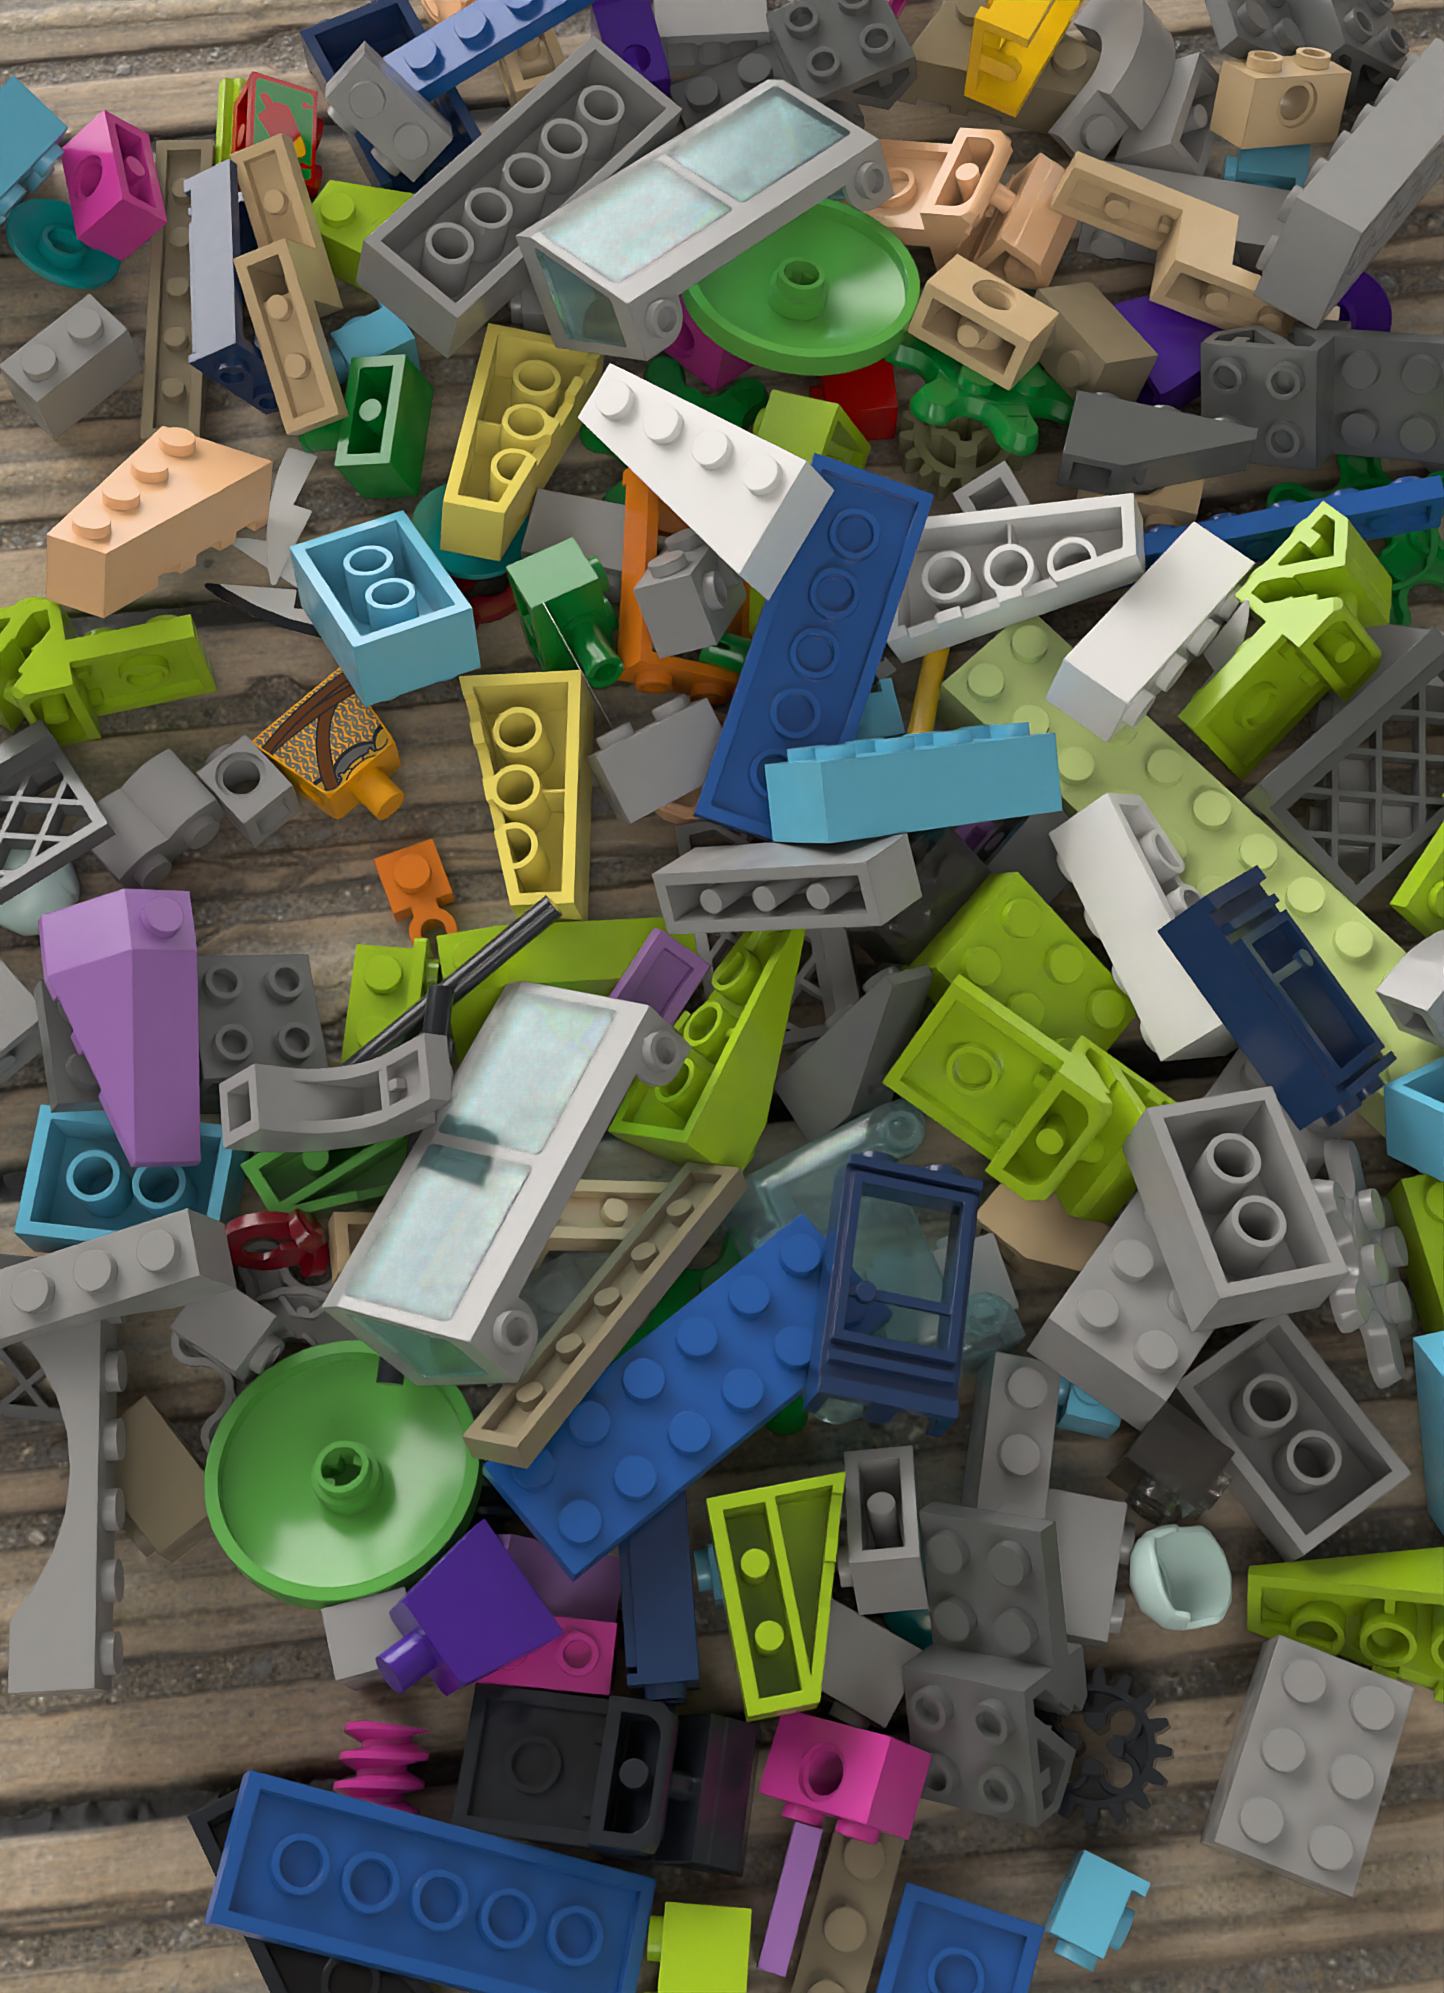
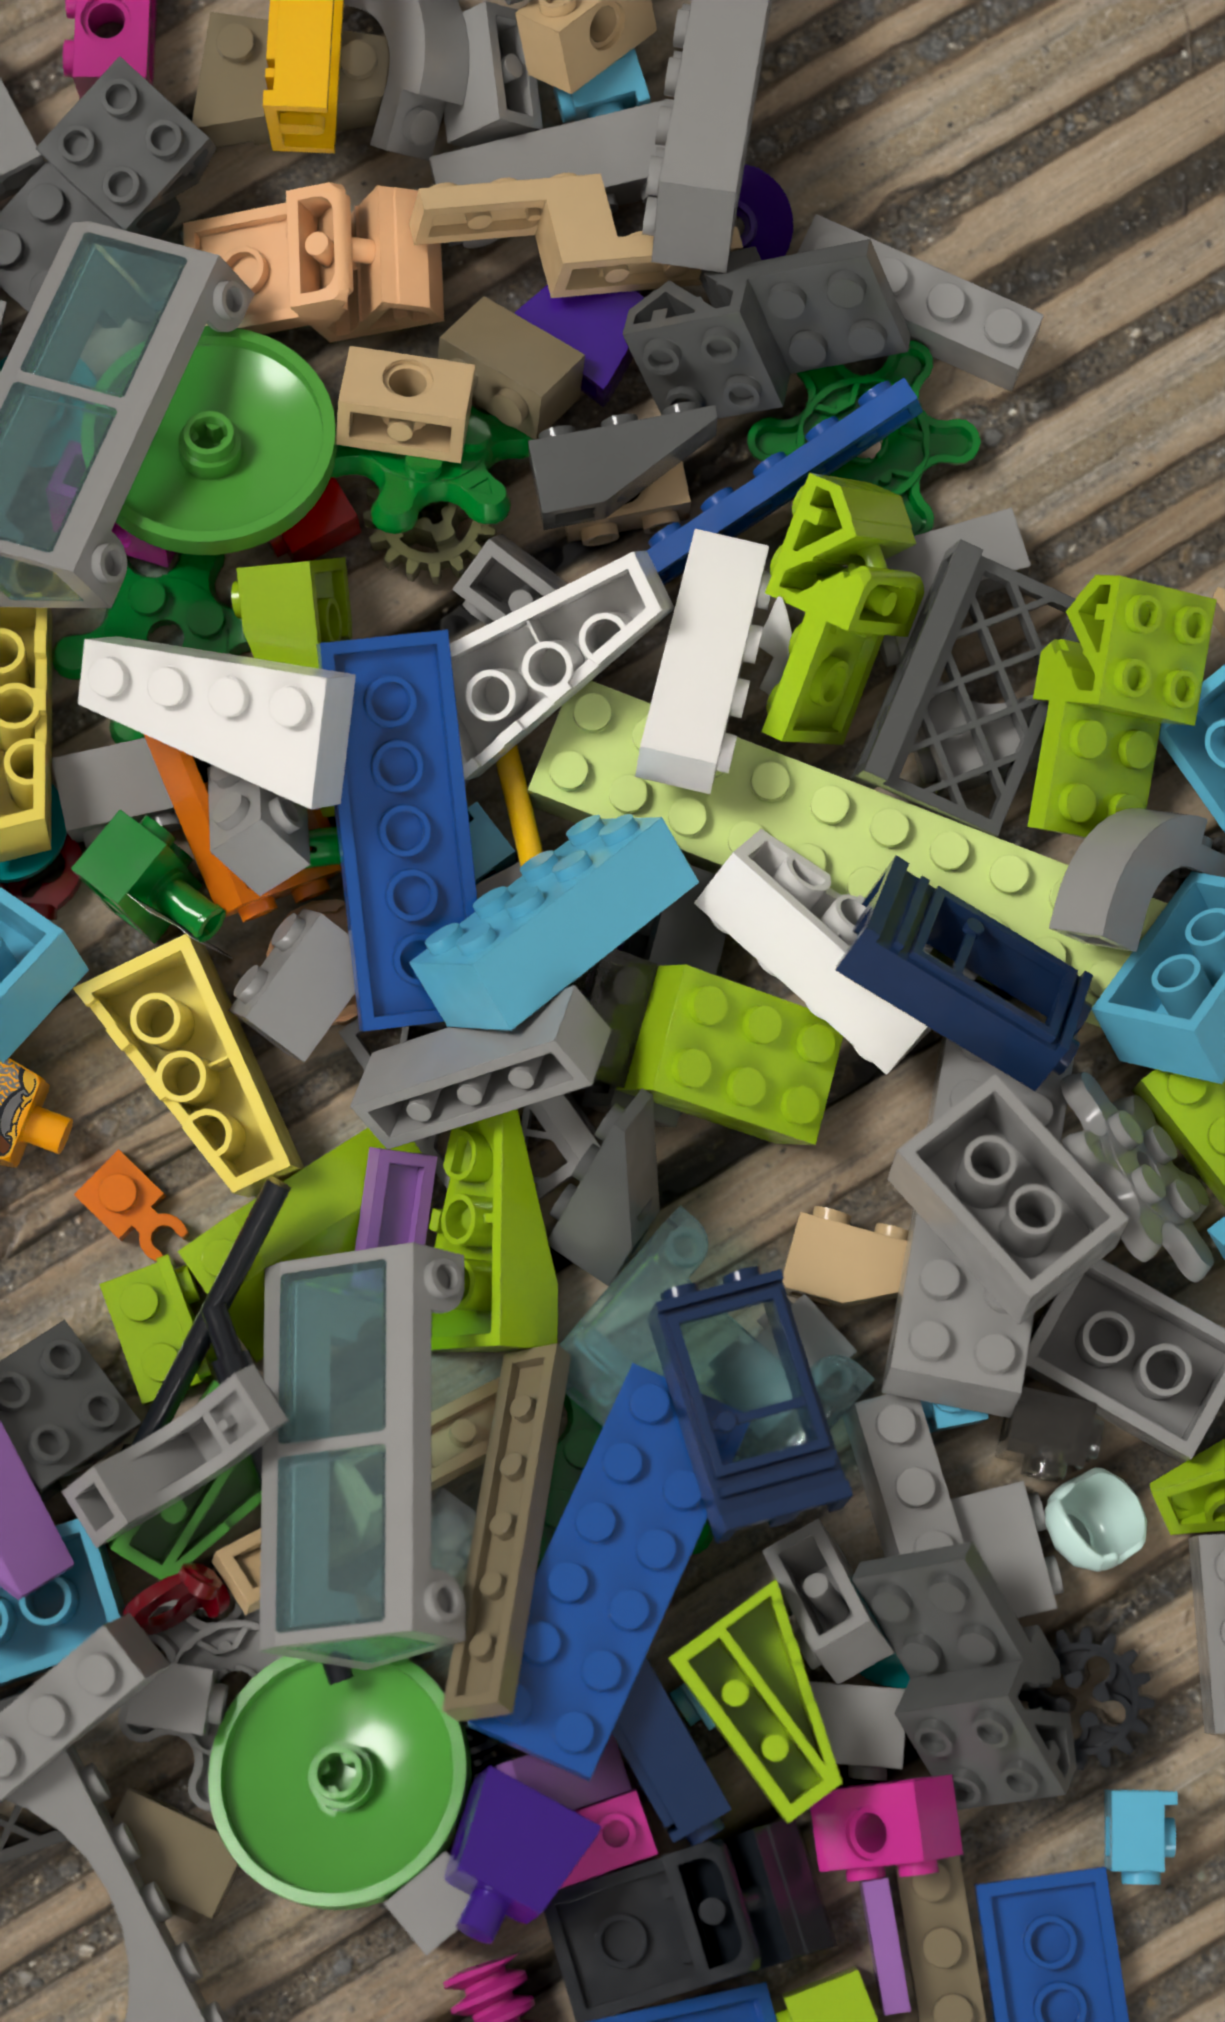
camera: 25 degrees left, 10 degrees up
lime piece [882,974,1177,1224] -> none

